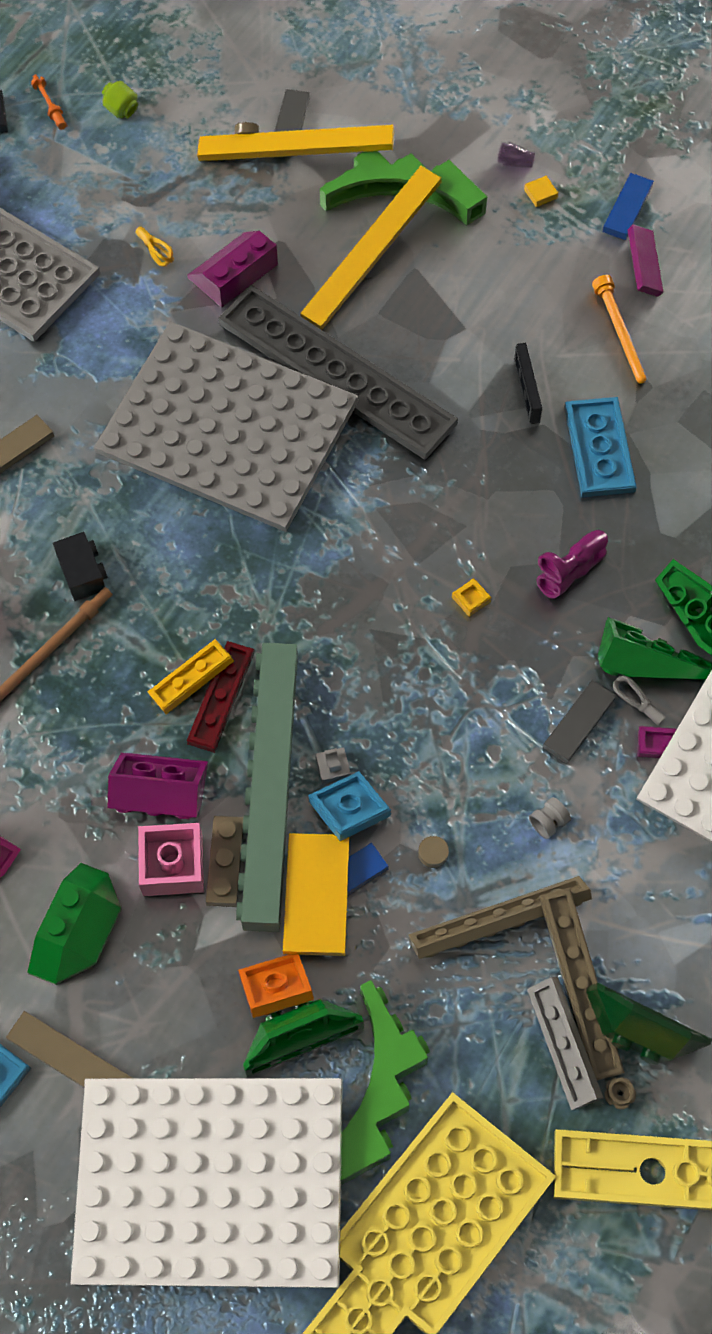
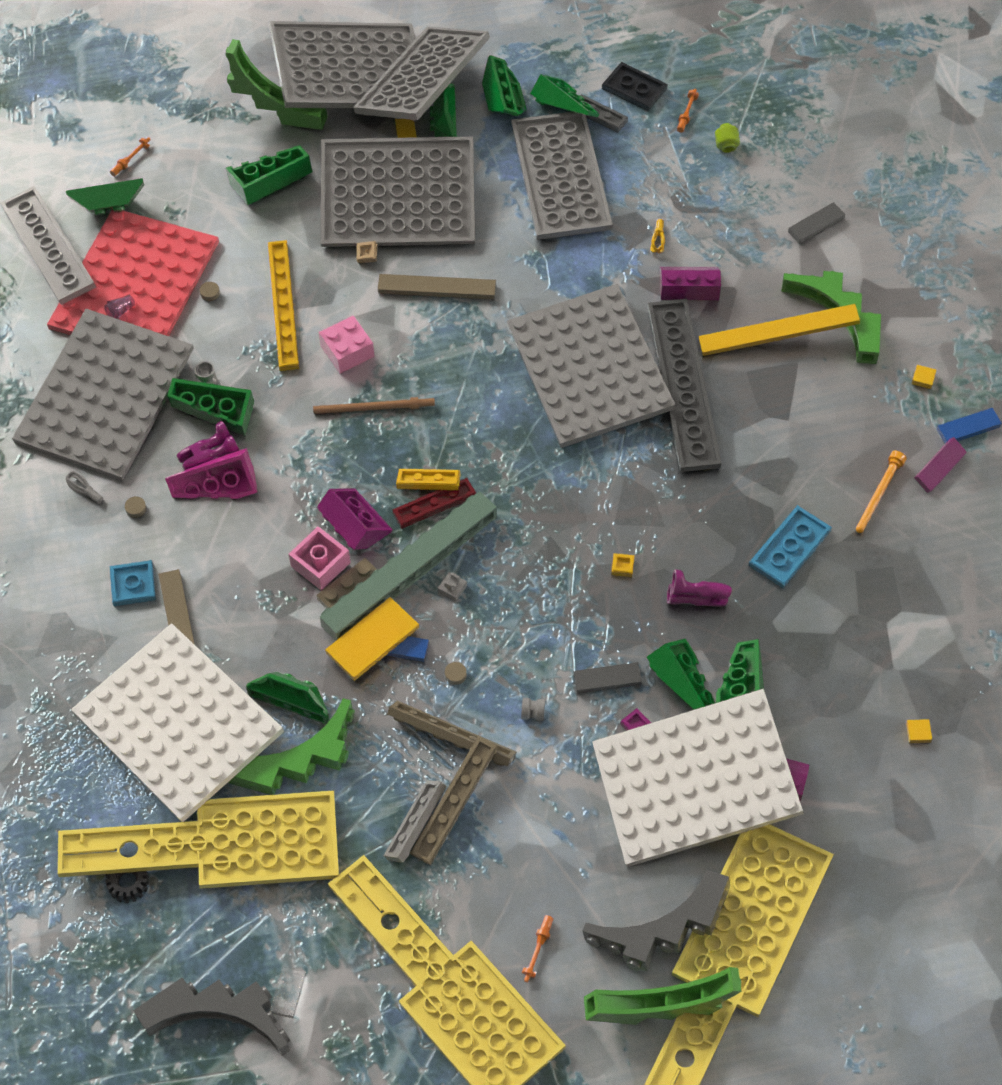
camera: 45 degrees right, 5 degrees down
green wedge [27,863,122,985] -> none
black brick [53,532,108,601] -> none
yellow tile [197,125,395,161] -> none
dark tan tile [235,122,259,134] -> none
orange plate [238,954,314,1018] -> none
dark azure tile [308,771,391,841] -> none
clear purple cone [497,141,535,167] -> none
black tile [514,342,542,424] -> none
dark green wedge [586,983,712,1065] -> none
dark tan plate [604,1077,636,1110] -> none
light grey piece [613,676,666,725] -> none

